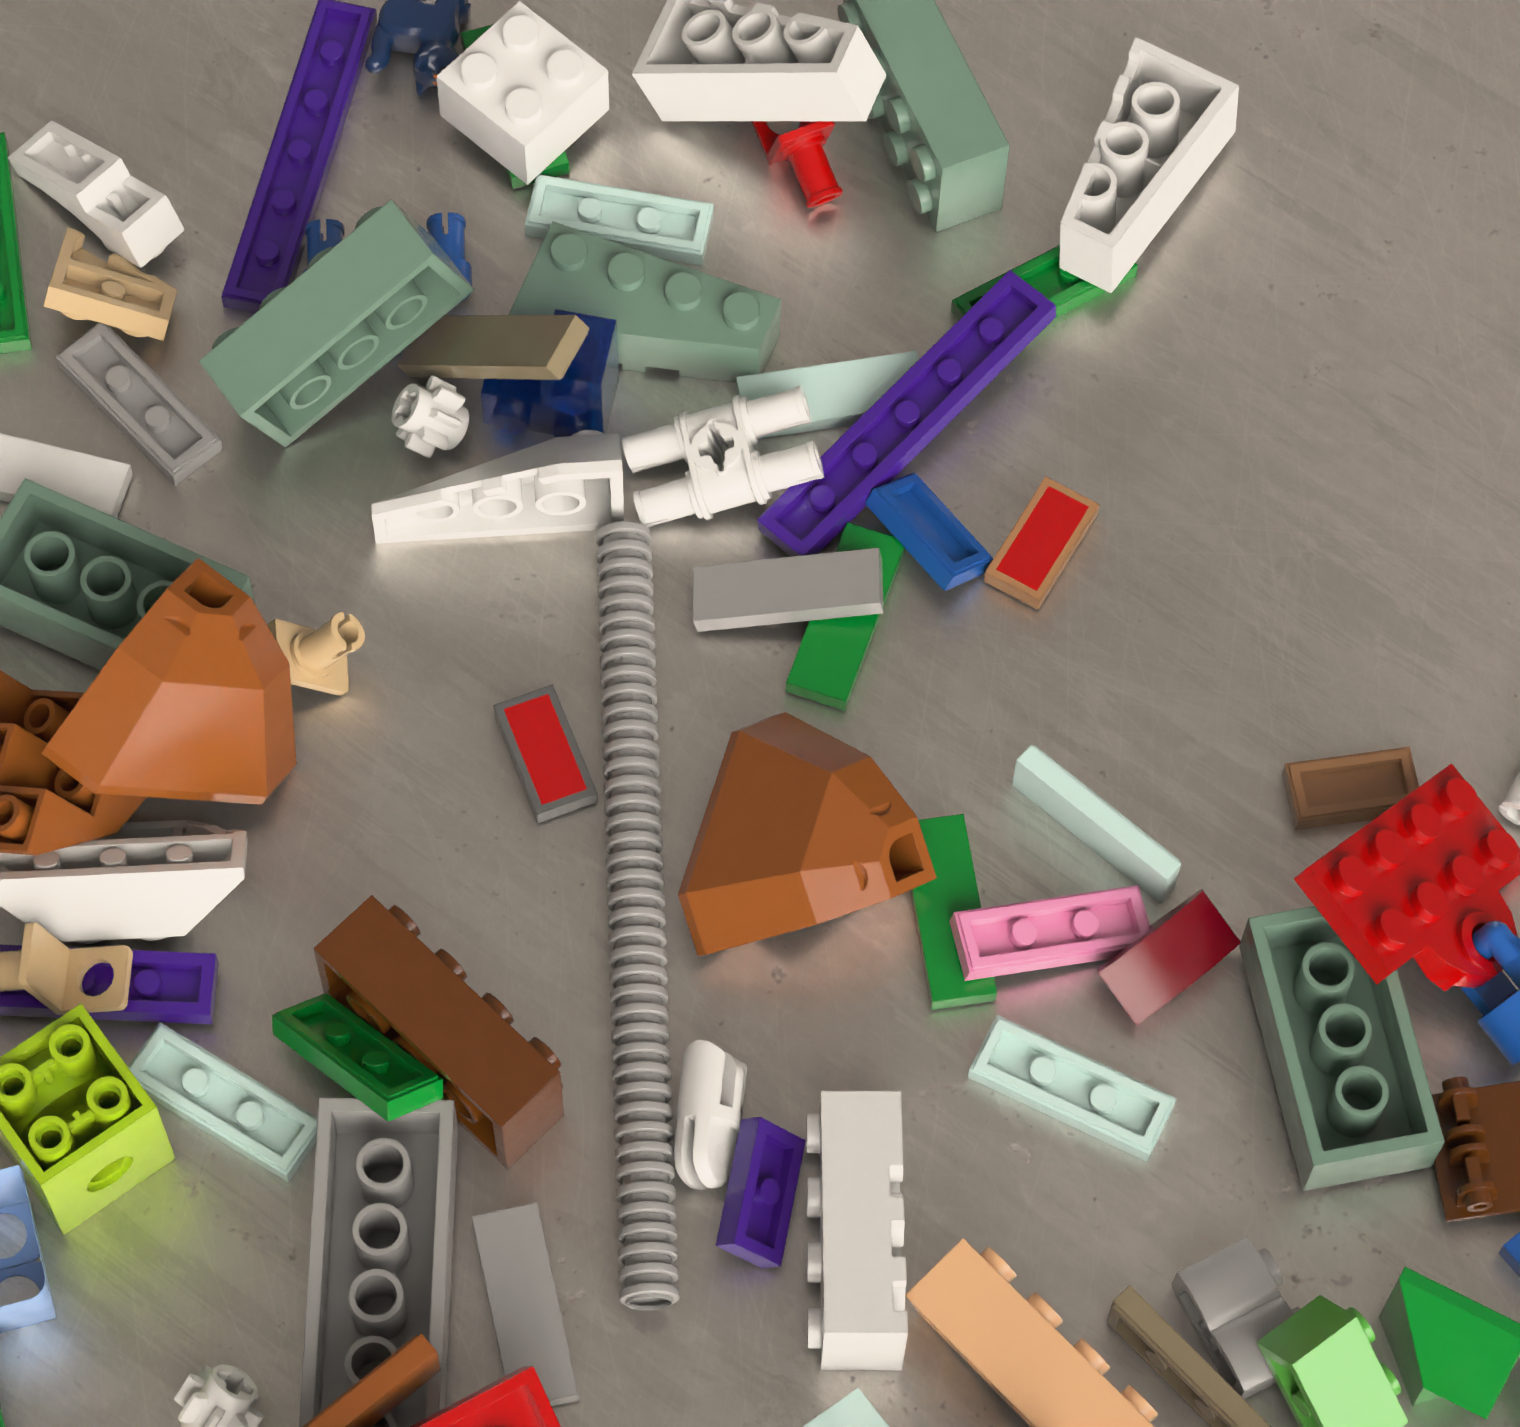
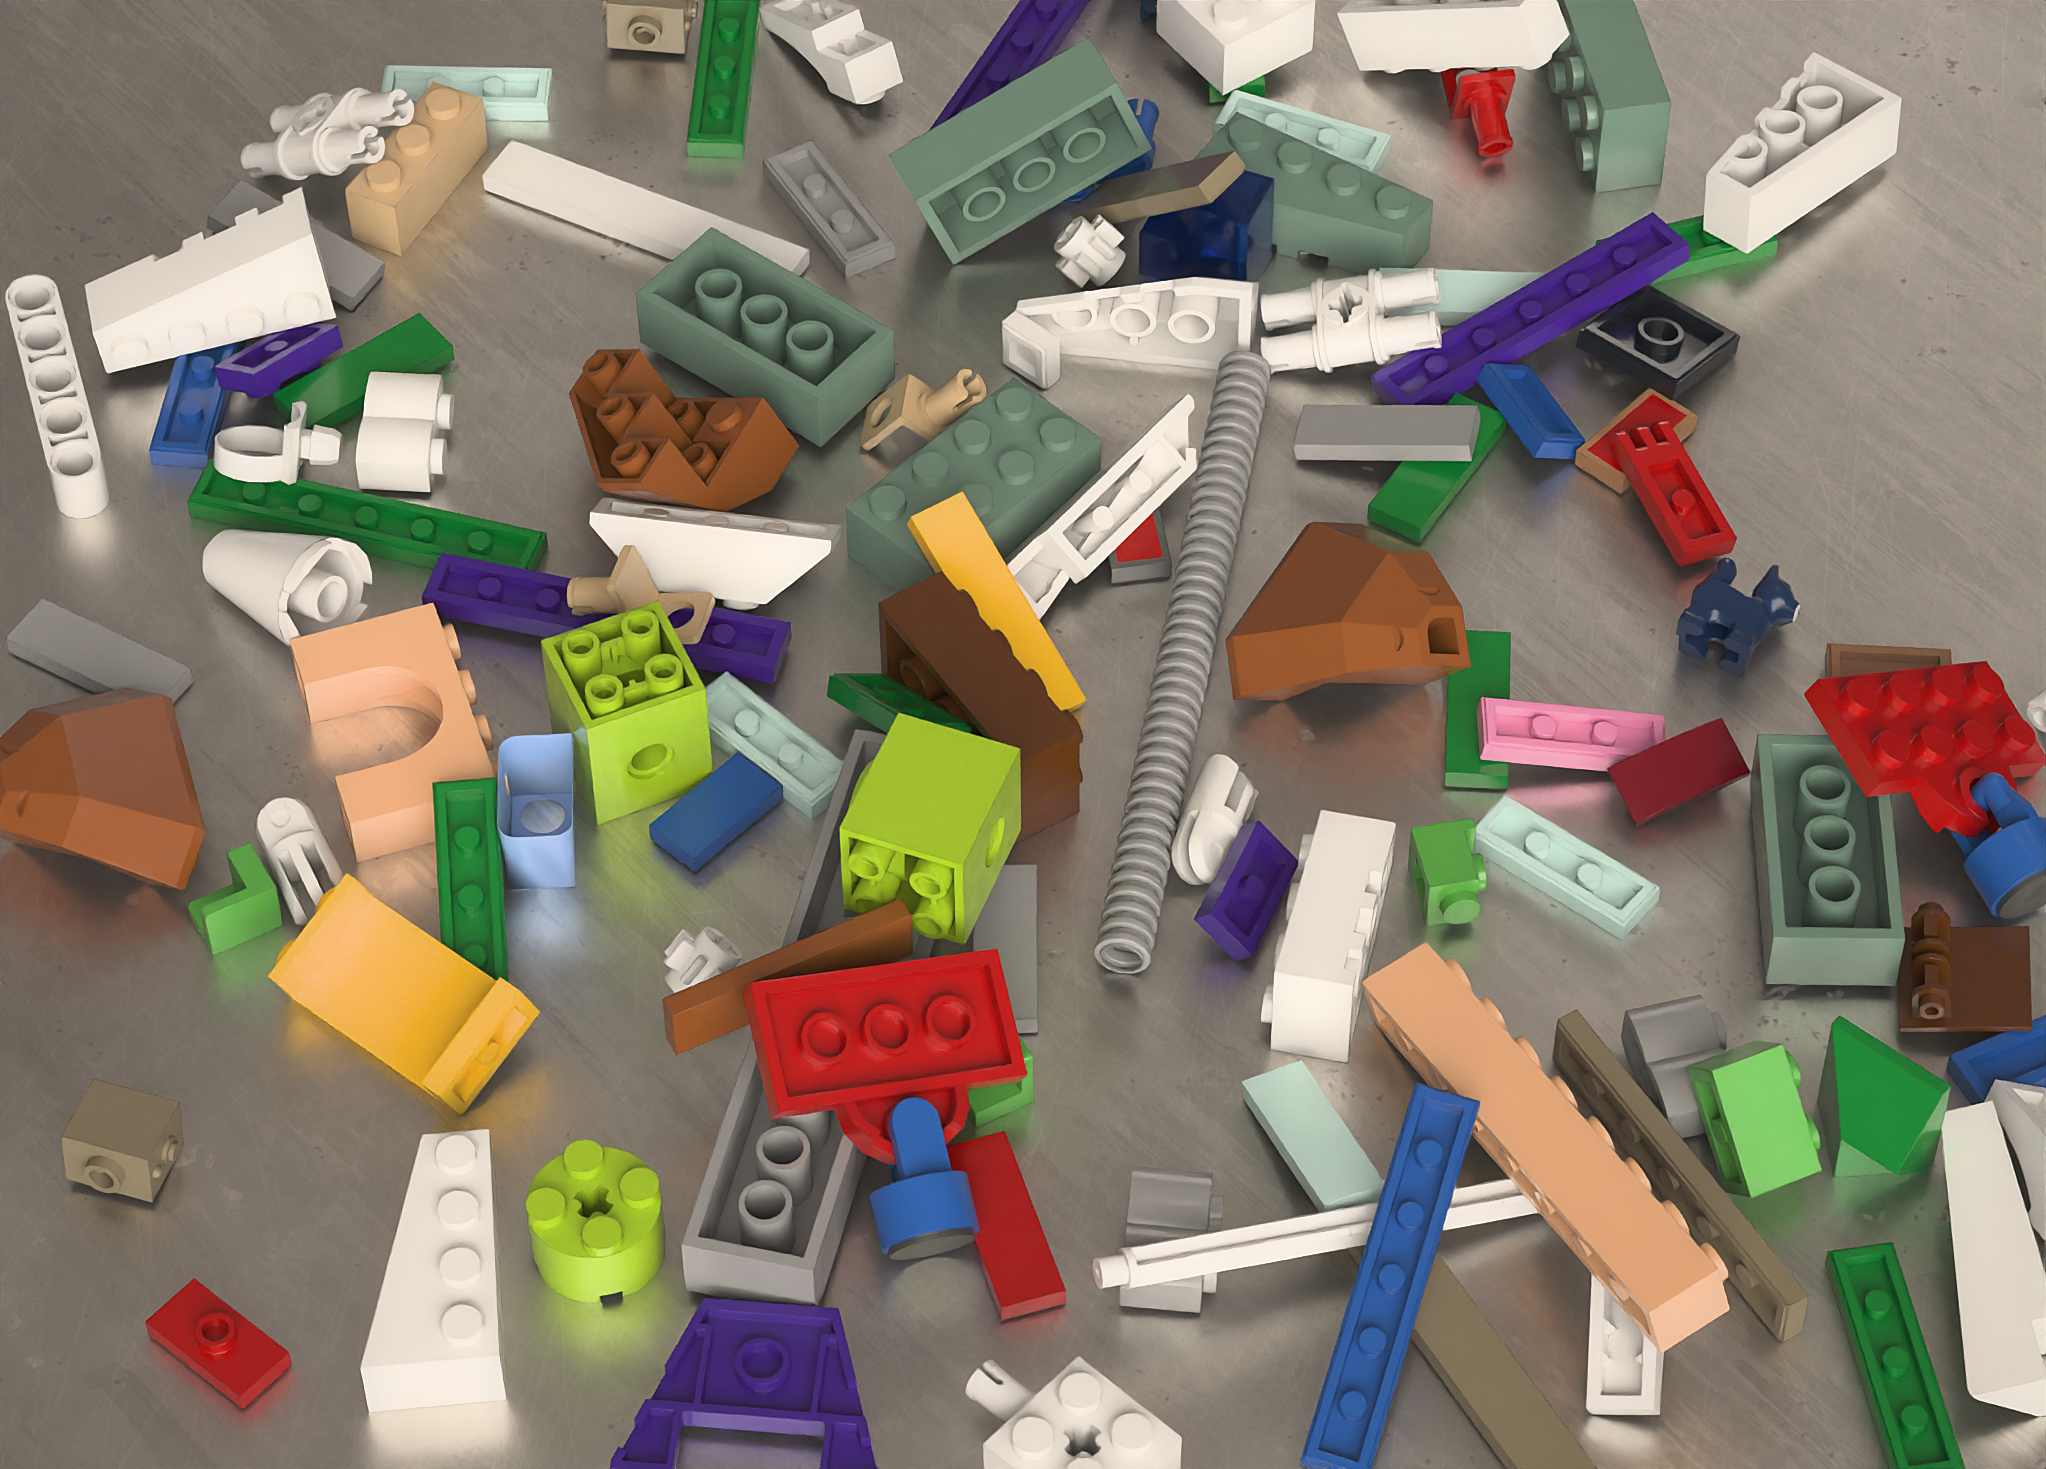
camera: 15 degrees right, 15 degrees down
brick [42,558,297,805] -> none
tan wing [43,227,177,341] -> none
light aqua tile [1012,745,1181,904] -> none
none -> blue tile [649,752,783,872]
none -> lime brick [839,713,1021,945]
none -> sand green brick [845,377,1101,592]
none -> yellow tile [906,491,1087,712]
none -> white tile [1002,310,1060,390]
none -> white wedge [1004,394,1197,619]
none -> bright green brick [1408,818,1487,926]
none -> black tile [1576,284,1740,401]
none -> red hinge [1609,420,1737,567]
none -> dark blue animal [1676,557,1801,677]

